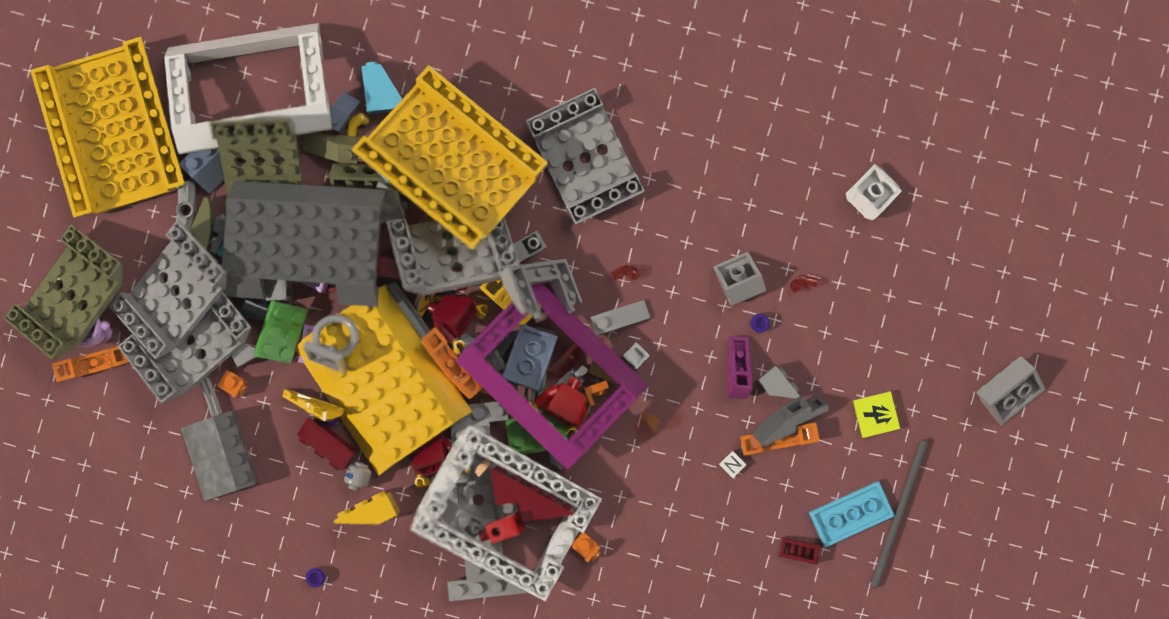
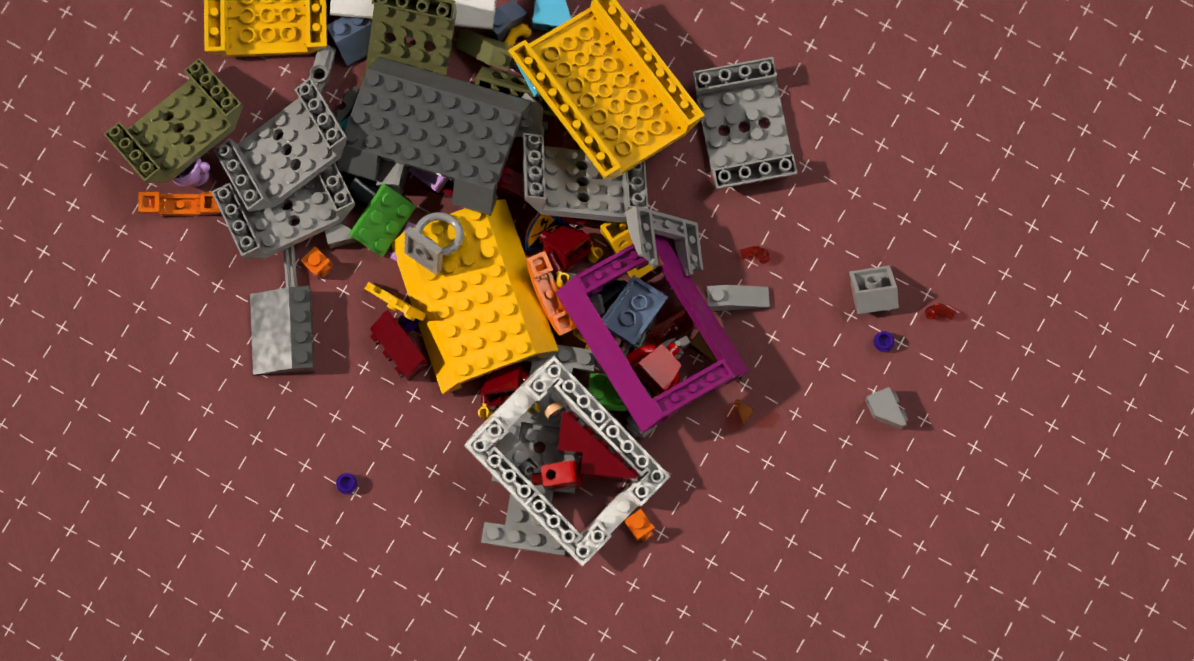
camera: 20 degrees right, 10 degrees down
olive slope [190,197,215,253] -> none
yellow slope [334,491,400,524] -> none
light grey head [344,461,372,491] -> none
dark grey axle [387,282,431,338] -> none
light grey slope [513,231,546,264] -> none
orange bracket [582,380,609,406] -> none
white tile [623,343,650,369] -> none
white tile [719,451,746,478] -> none
magenta slope [726,336,752,399] -> none
orange slope [740,422,820,456] -> none
dark grey slope [753,395,829,447] -> none
dark red slope [779,537,822,565] -> none
medium azure tile [808,481,895,547] -> none
white slope [846,164,902,220] -> none
neon yellow tile [853,391,900,438] -> none
dark grey piece [871,440,928,588] -> none
light grey slope [976,356,1045,426] -> none

